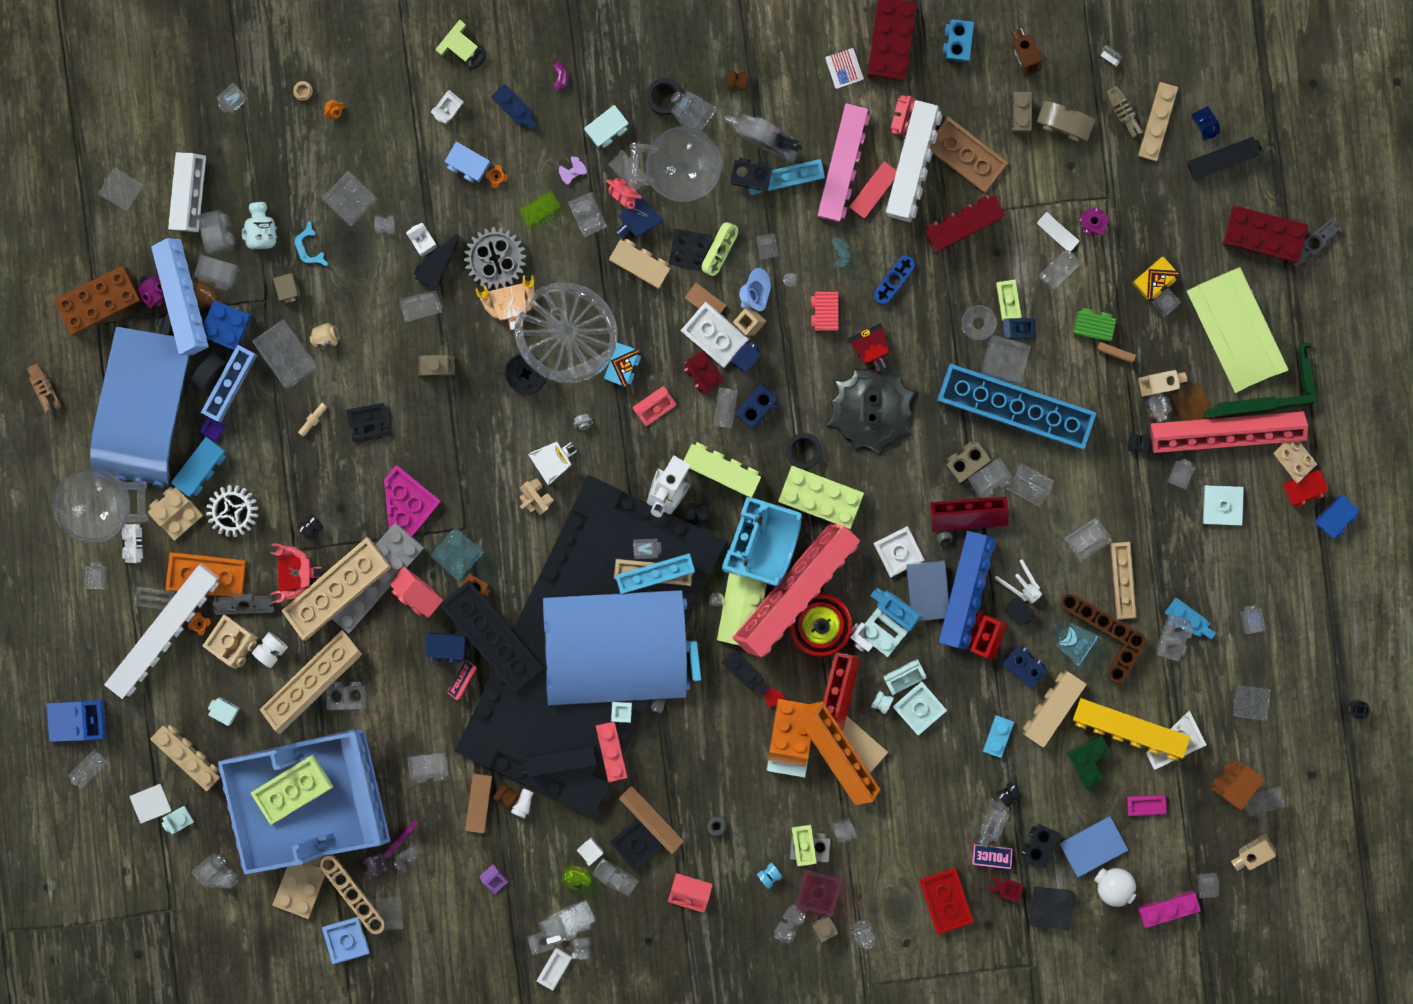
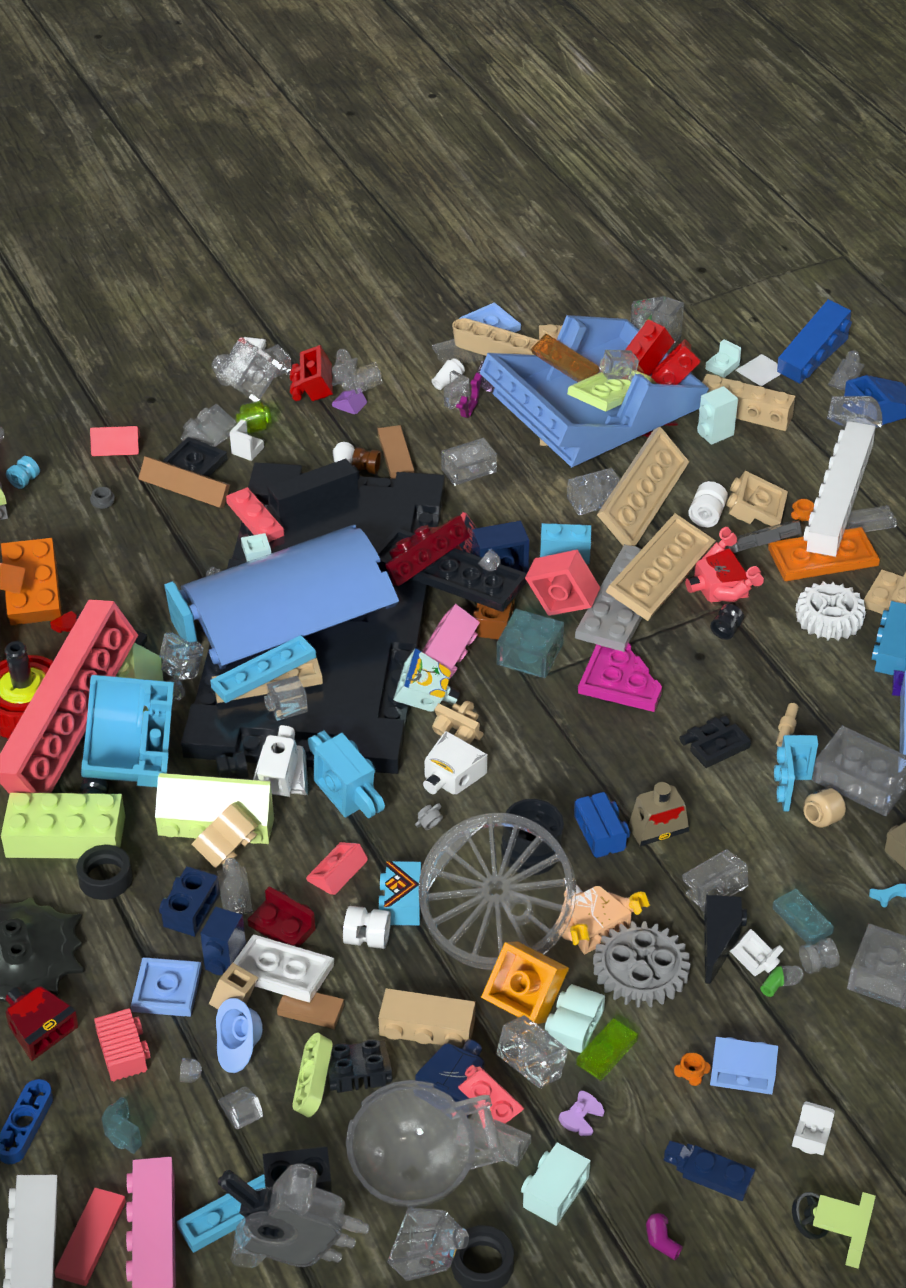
camera: 165 degrees right, 45 degrees down
light aqua brick [208,697,240,726] -> none
none -> light blue tile [131,957,202,1017]
none -> clear brick [159,632,204,681]
none -> tan brick [192,802,258,868]
none -> red brick [290,345,333,401]
none -> medium azure brick [308,730,385,818]
none -> clear hinge [332,349,358,386]
none -> clear hinge [342,361,383,394]
none -> white wheel [343,906,391,949]
none -> dark red bracket [385,516,470,586]
none -> light aqua torso [393,648,460,712]
none -> bright pink brick [422,604,480,679]
none -> white cone [432,358,465,390]
none -> clear hinge [478,549,500,571]
none -> light orange brick [481,941,569,1025]
none -> clear orange tile [531,333,600,382]
none -> medium azure brick [540,523,591,564]
none -> light aqua brick [545,984,605,1054]
none -> blue brick [574,792,630,858]
none -> clear brick [600,350,639,382]
none -> red brick [621,319,675,376]
none -> red bracket [651,339,700,385]
none -> light aqua brick [697,386,738,445]
none -> arm [760,965,804,997]
none -> clear light blue plate [773,889,834,947]
none -> medium azure bracket [774,735,818,811]
none -> blue wedge [777,299,852,384]
none -> clear brick [827,396,882,428]

